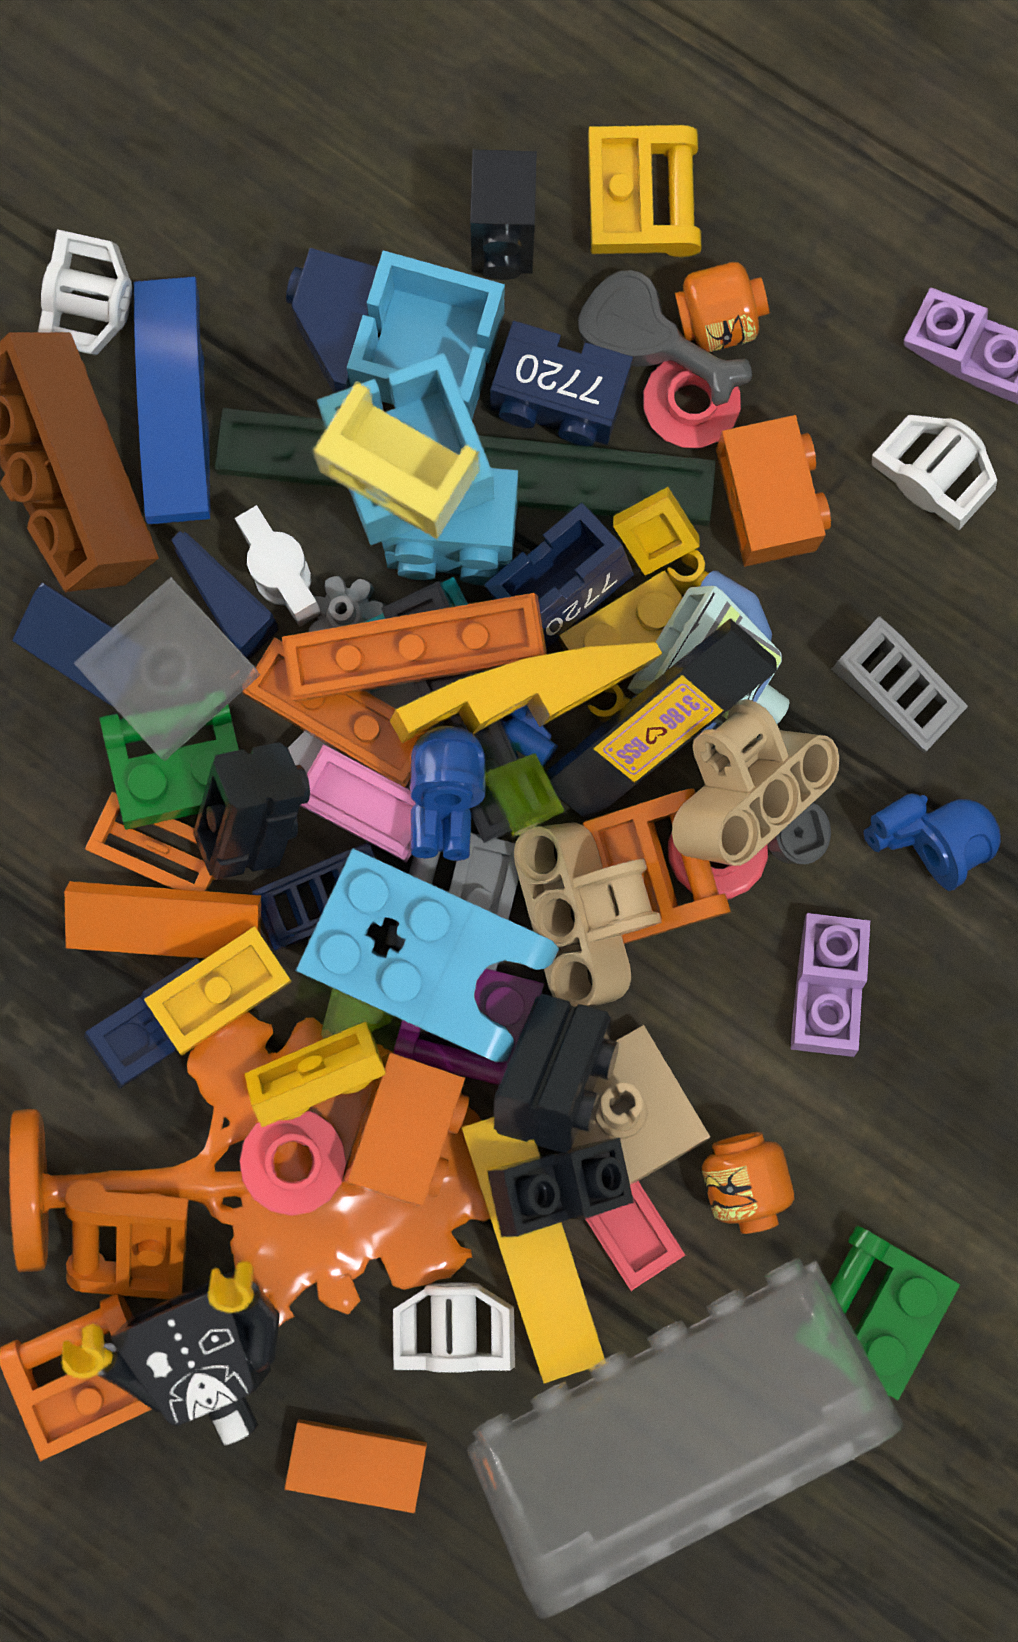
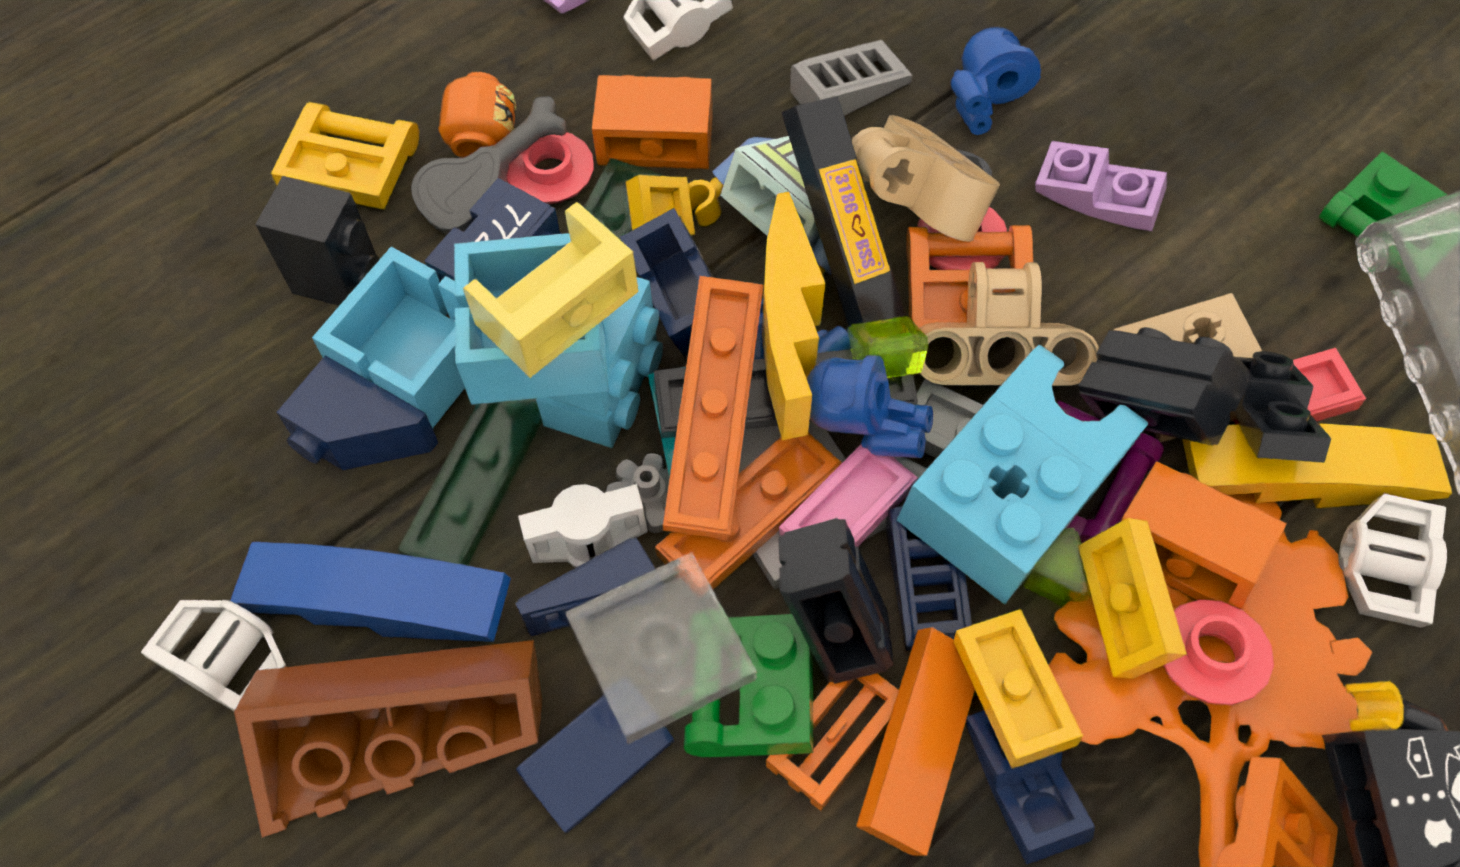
camera: 70 degrees left, 20 degrees down
yellow plate [558,570,683,651] -> none
orange head [702,1132,794,1234] -> none

